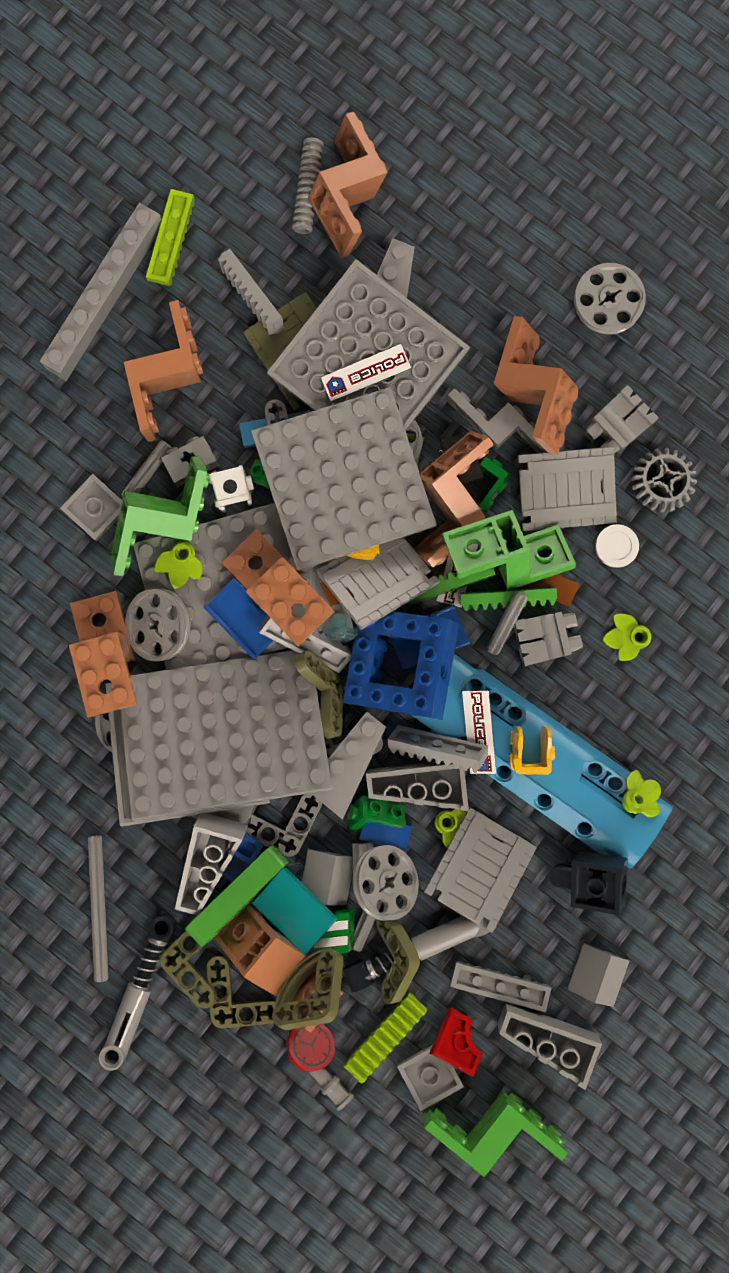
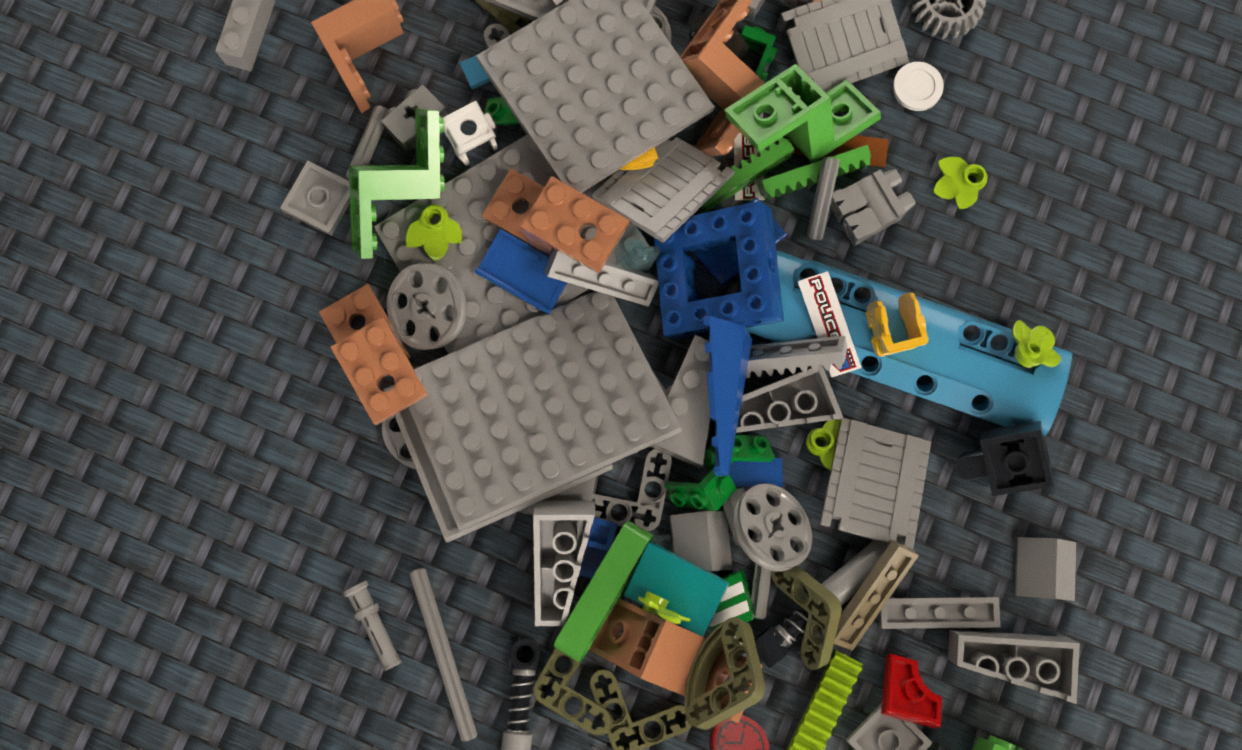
camera: 15 degrees left, 5 degrees down
olive beam [295,651,343,739] -> none
none -> light grey pin [343,581,402,671]
none -> lime plate [638,591,691,624]
none -> green bracket [665,468,737,512]
none -> blue wedge [703,316,752,476]
none -> dark tan plate [834,540,919,651]

